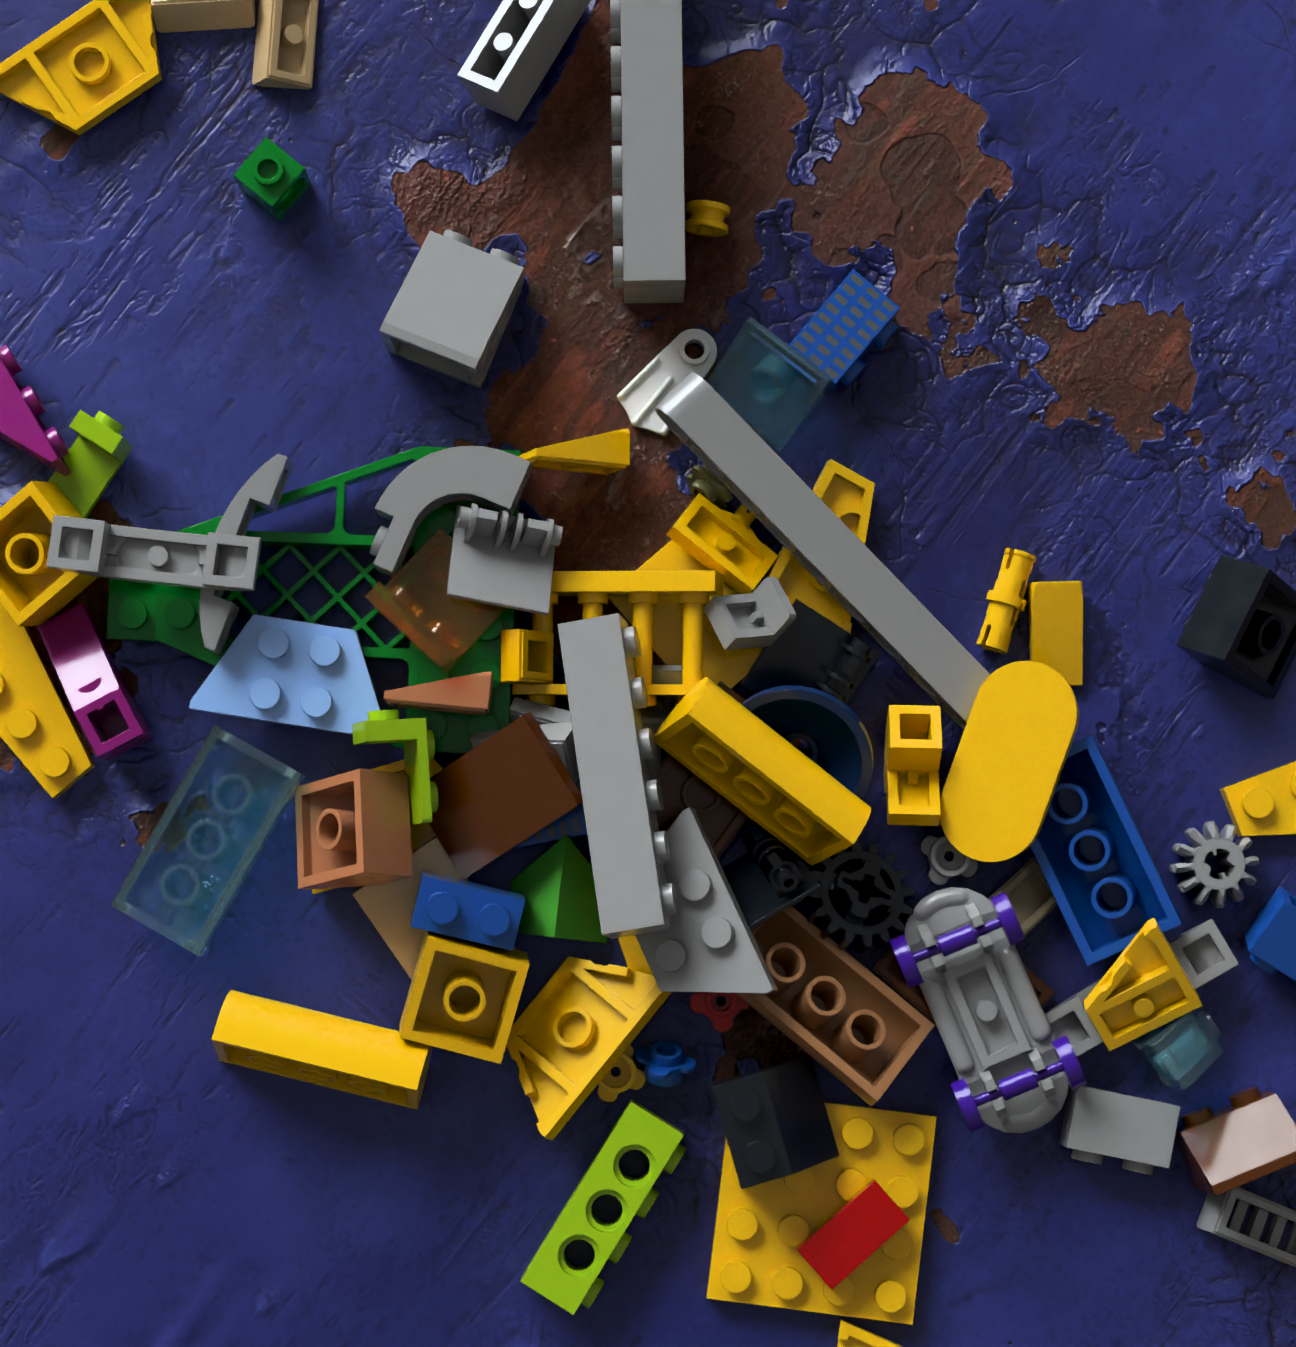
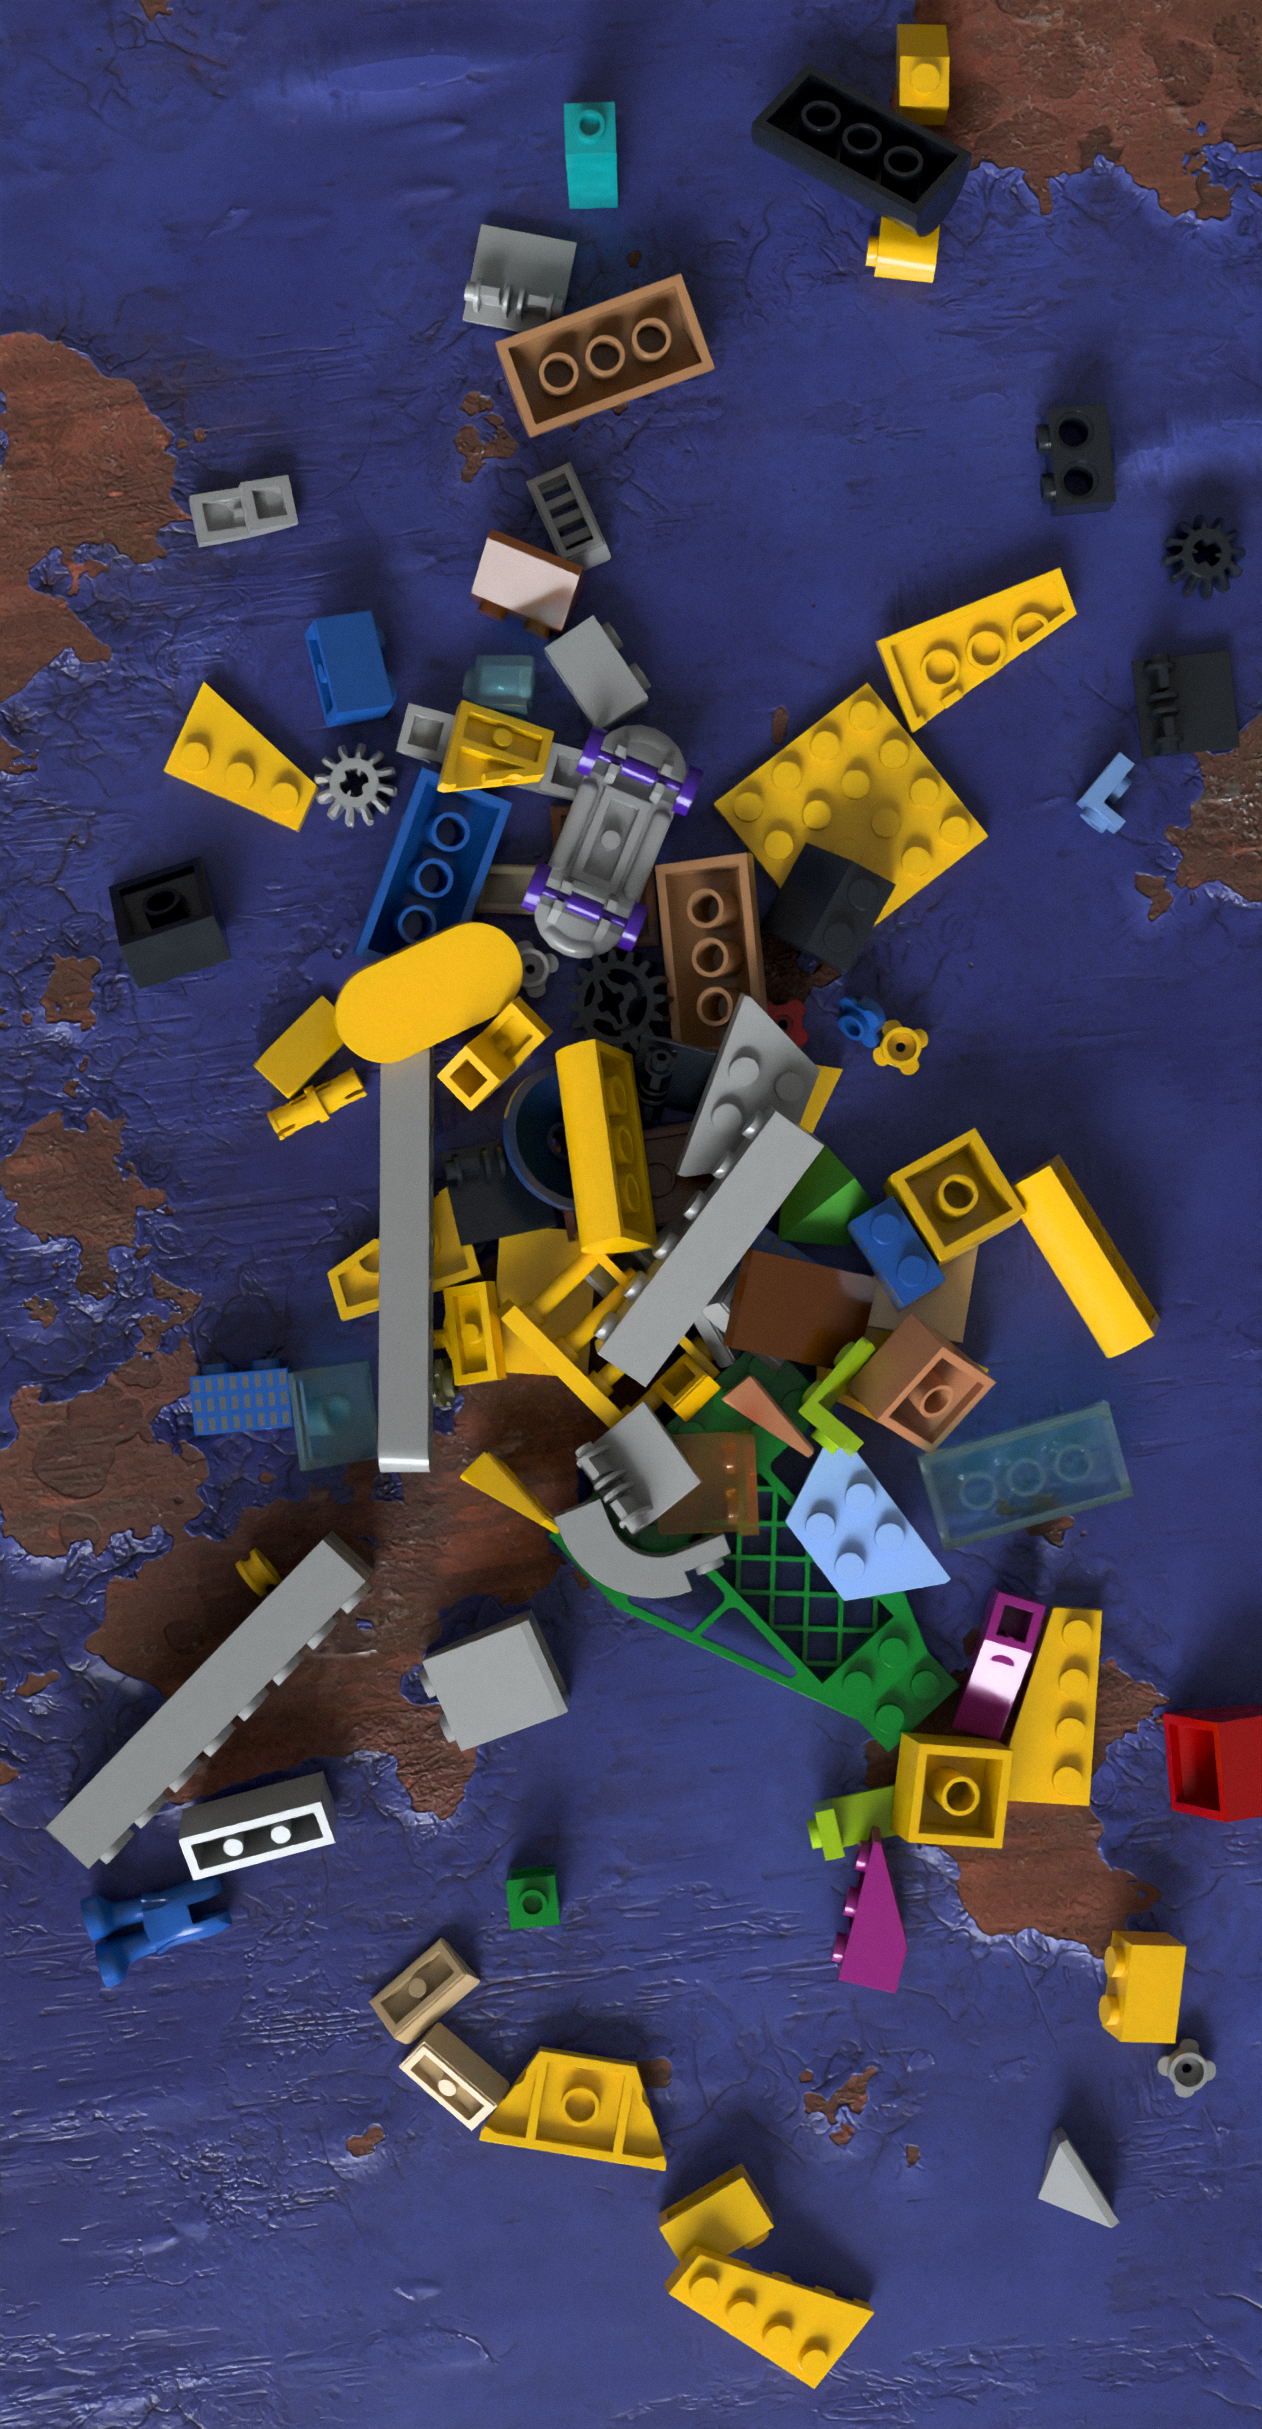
camera: 130 degrees left, 5 degrees up
light grey slope [46,515,262,591] -> none
light grey slope [199,454,294,656] -> none
yellow wing [507,956,672,1141] -> none
lime brick [520,1099,687,1315] -> none
white piece [617,329,717,436] -> none
light grey bracket [704,577,796,650] -> none
red tile [796,1179,910,1290] -> none

